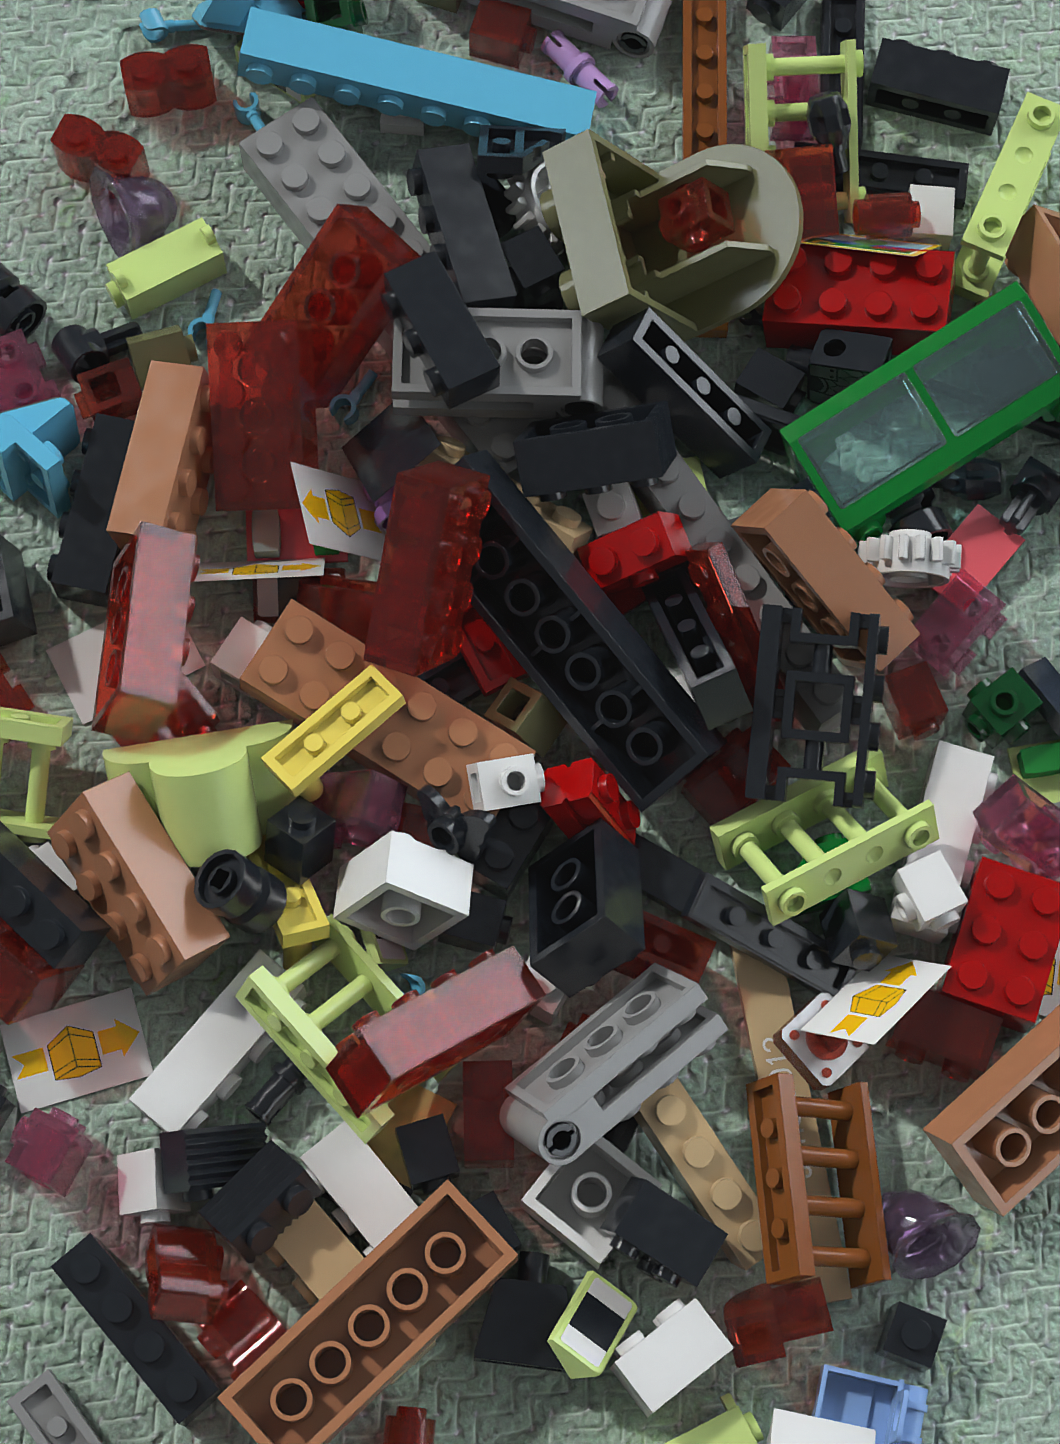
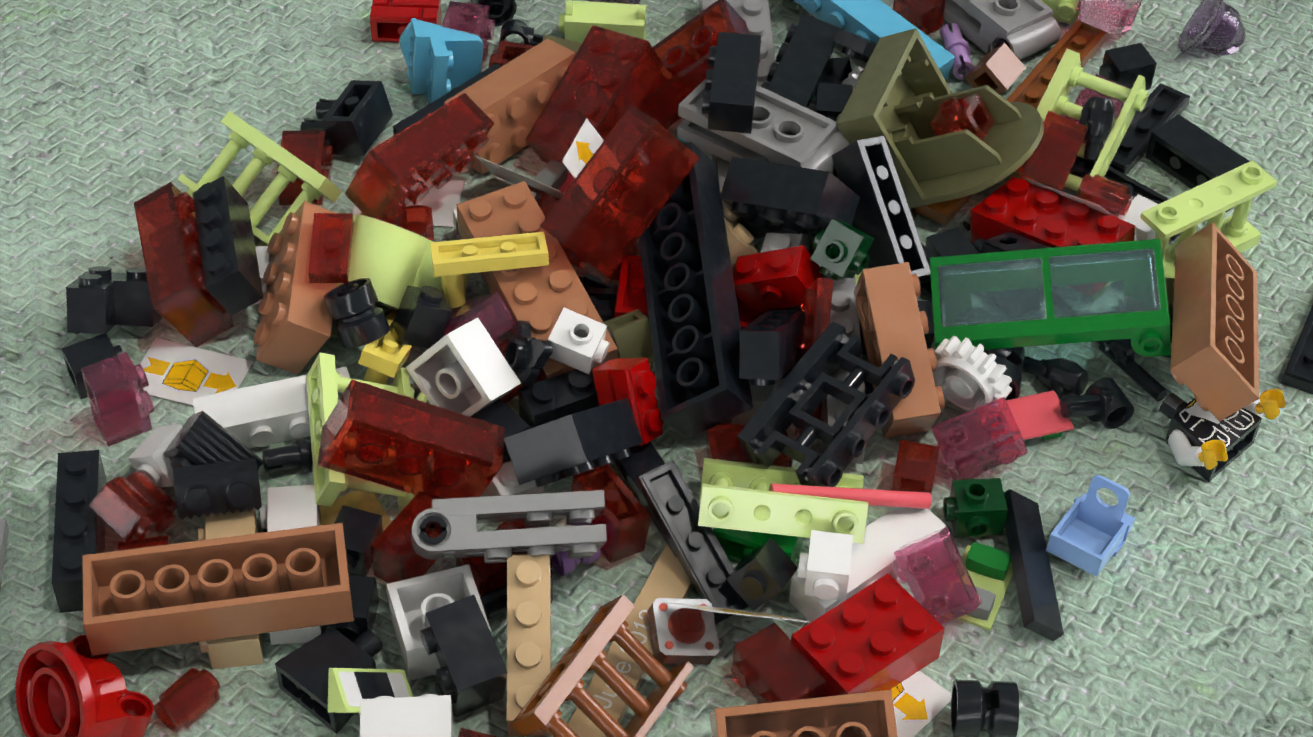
camera: 35 degrees right, 25 degrees down
none -> clear red plate [308,213,354,283]
none -> coral bar [769,483,932,509]
none -> dark green brick [810,219,874,281]
none -> brick [965,42,1026,95]

